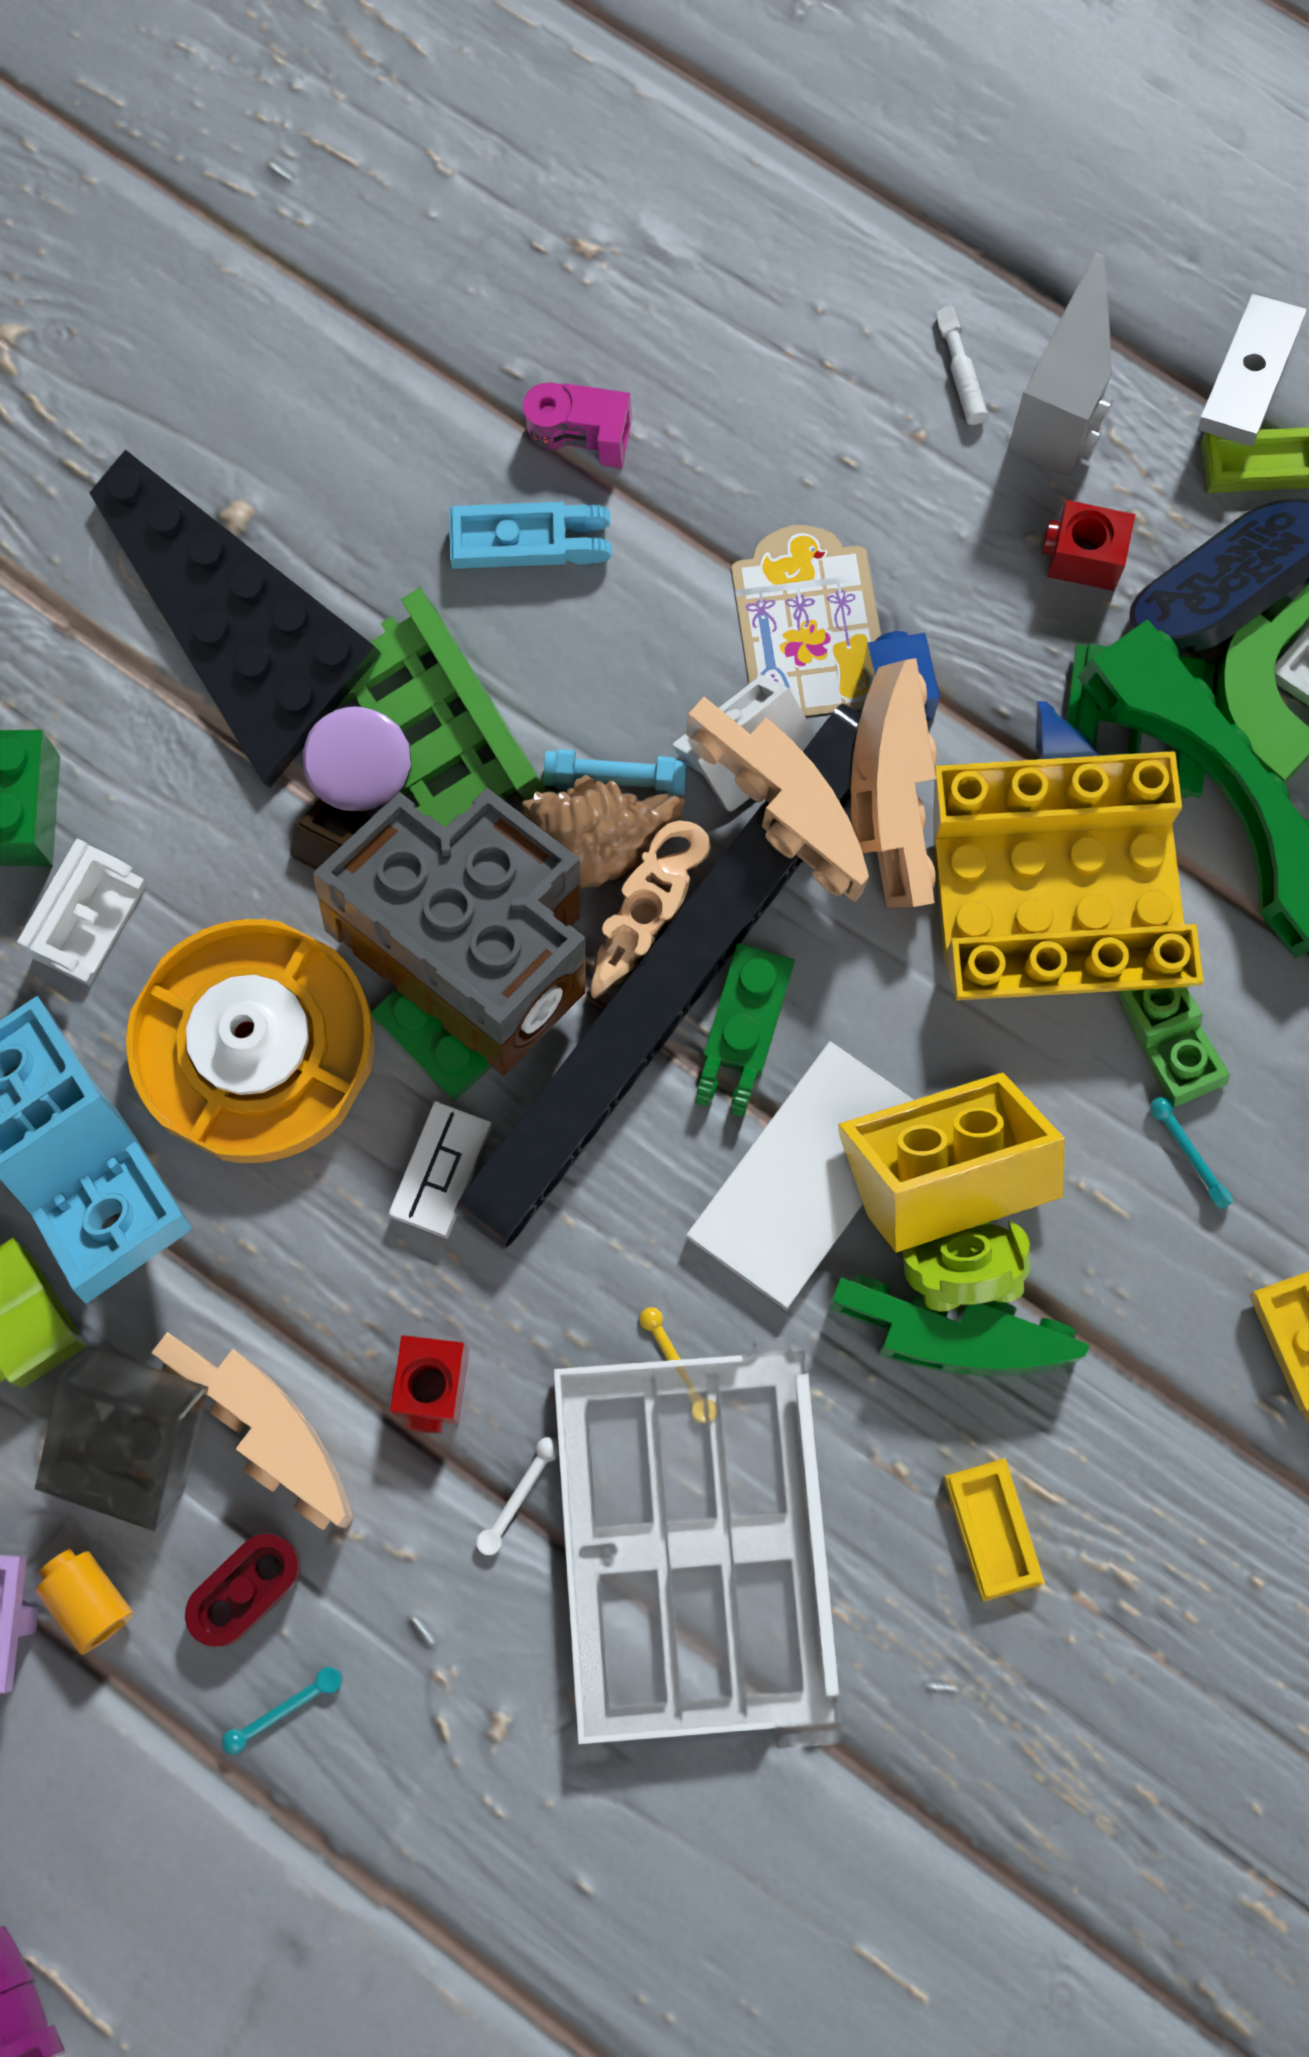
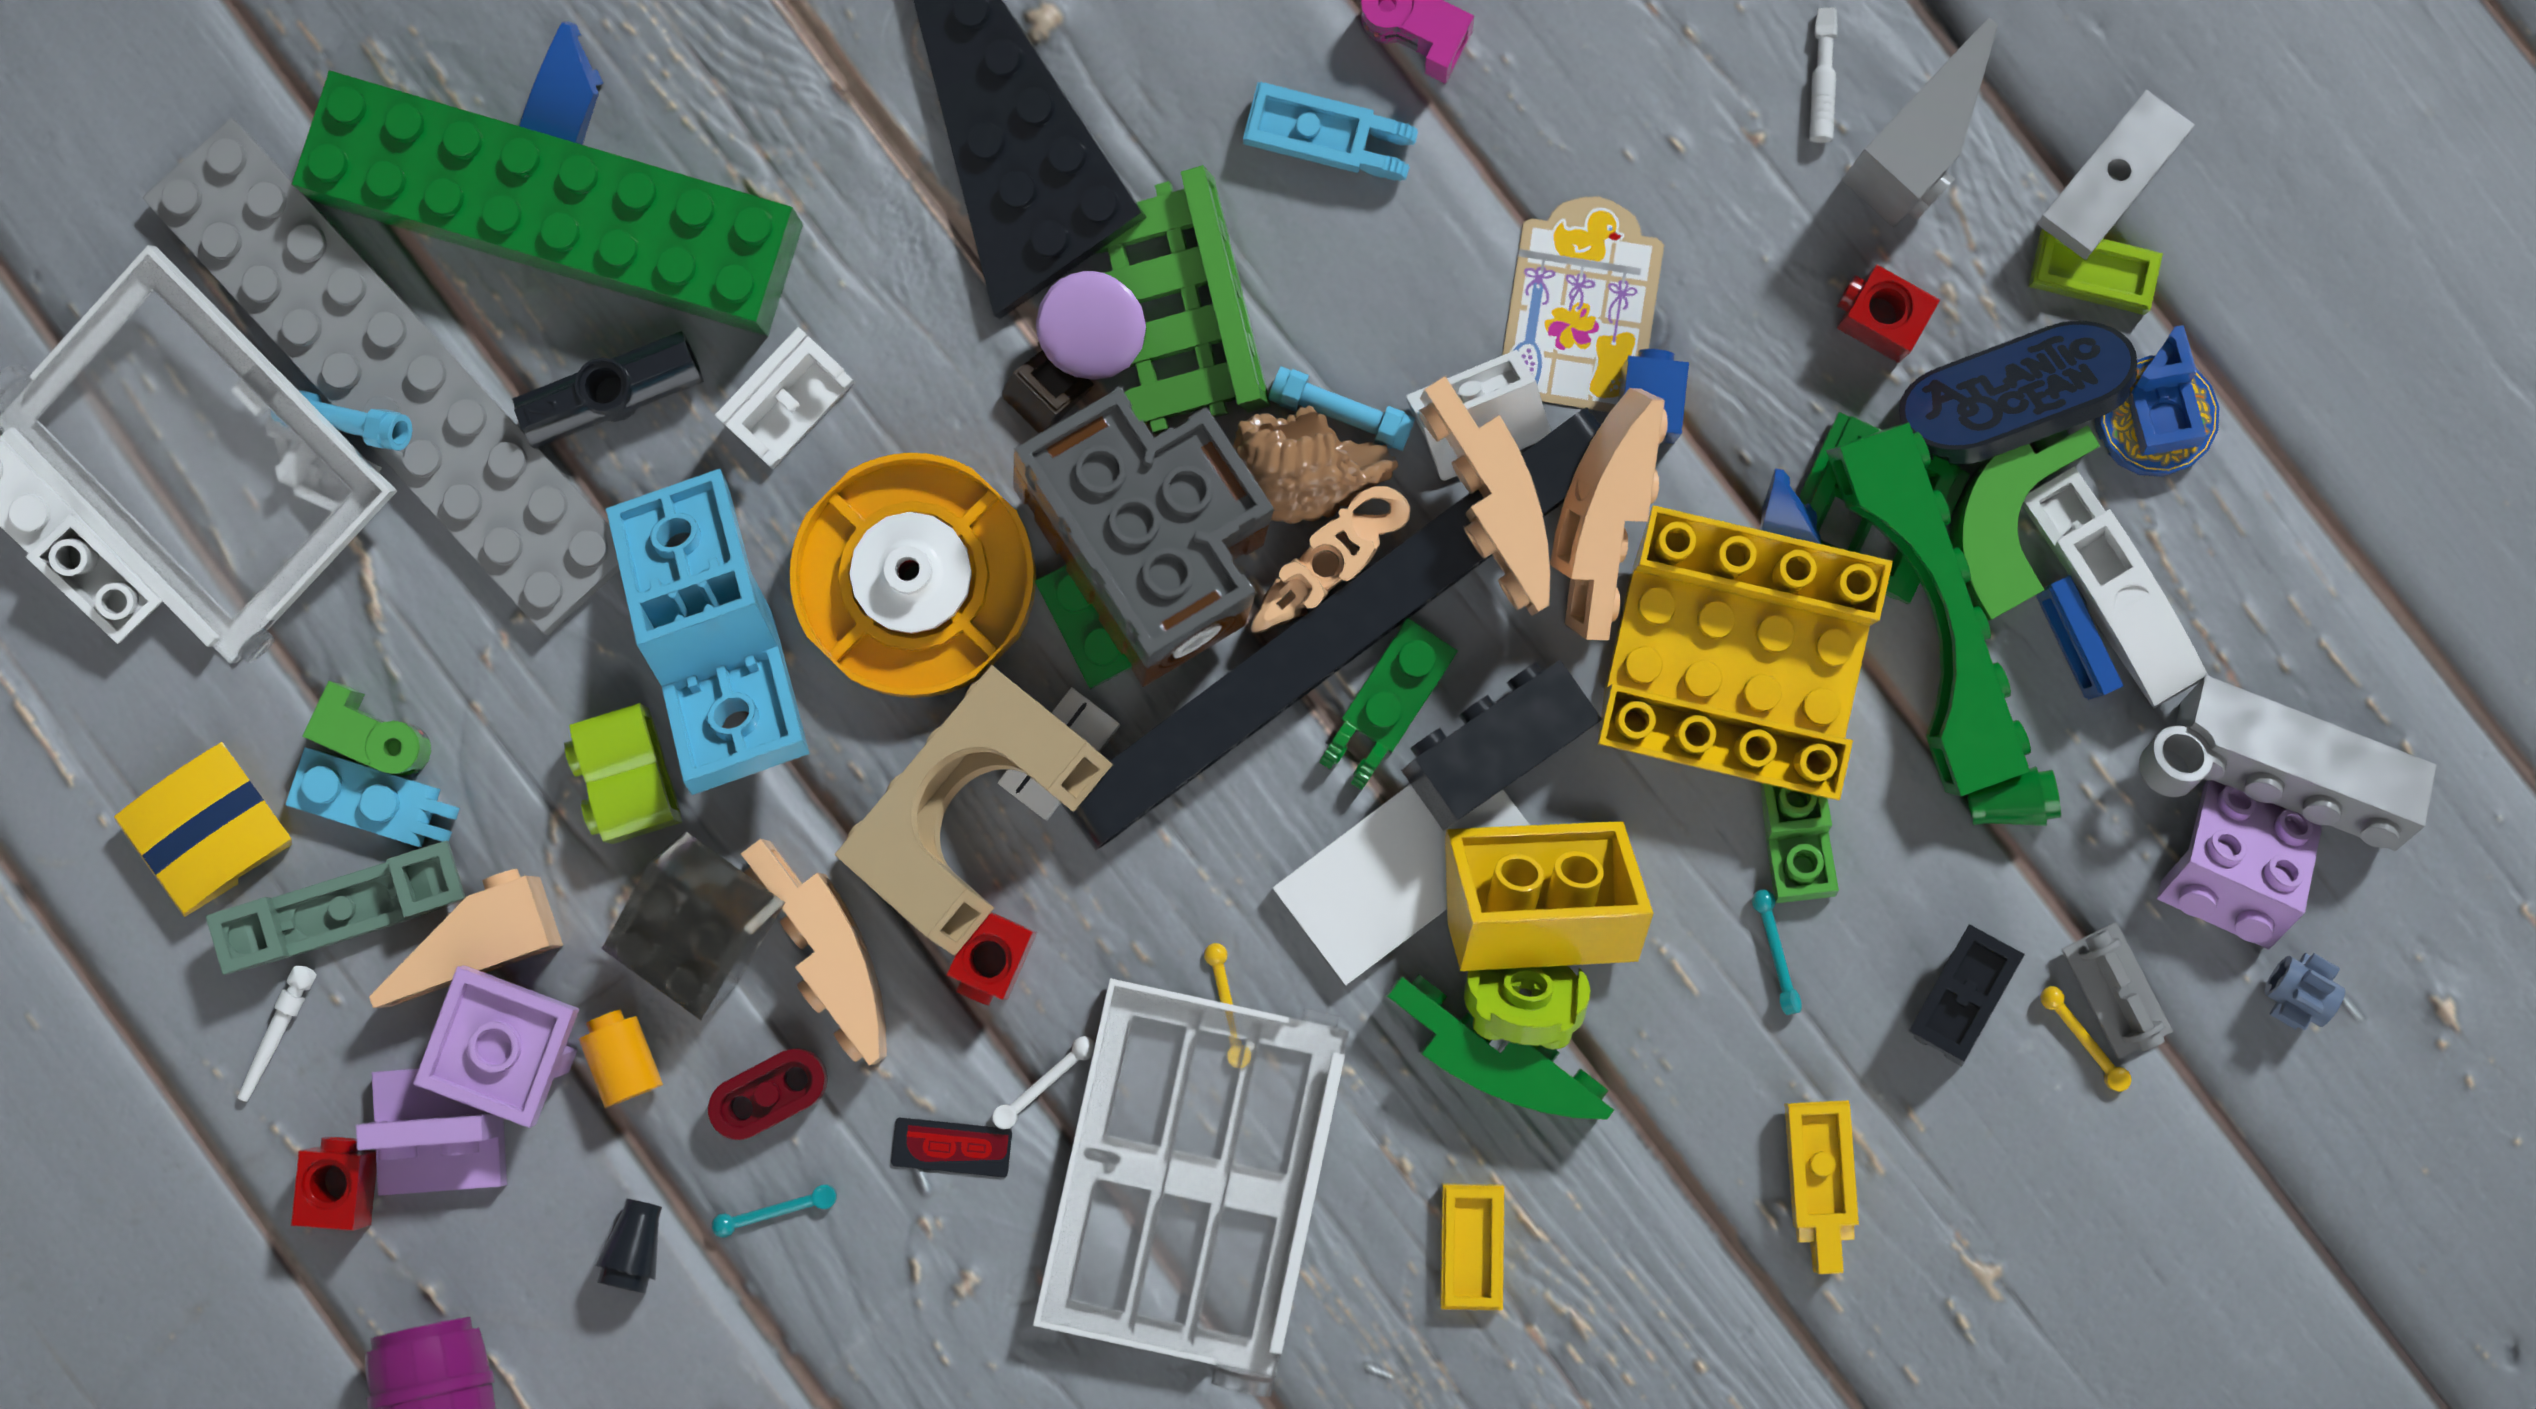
camera: 15 degrees right, 10 degrees up
none -> black cone [595,1199,662,1294]
none -> tan arch [834,665,1113,956]
none -> sticker [891,1117,1012,1177]
none -> black brick [1401,660,1603,831]

